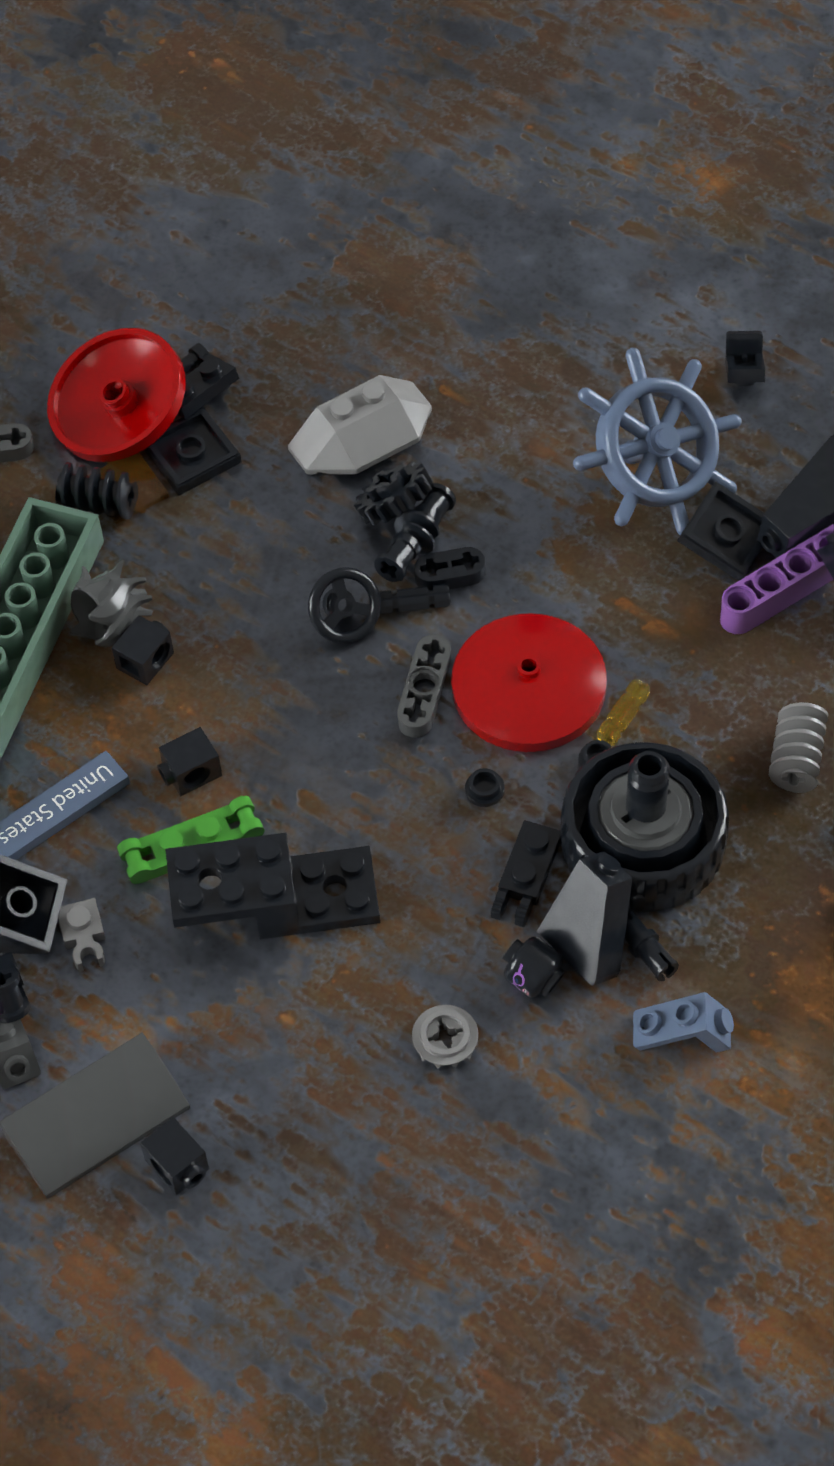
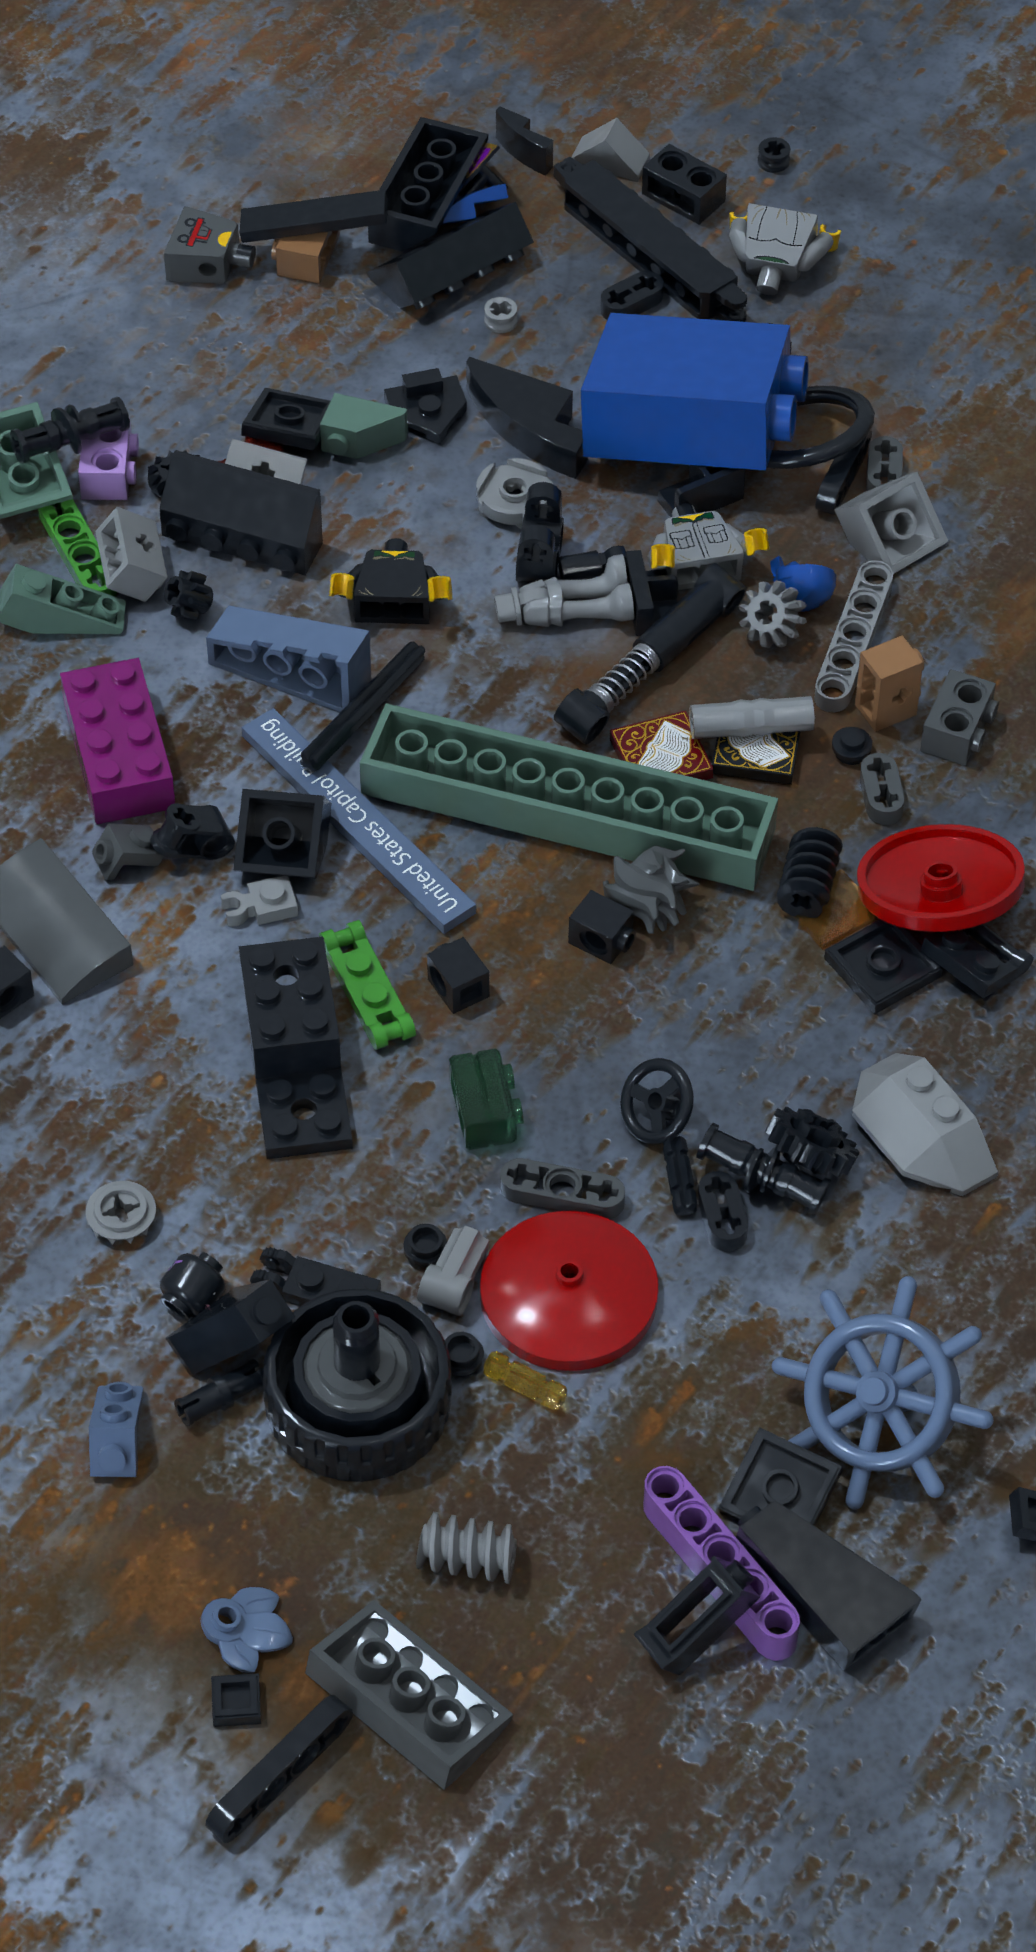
camera: 85 degrees right, 5 degrees down
none -> light grey piece [417,1226,489,1316]
none -> clear green brick [449,1048,524,1150]

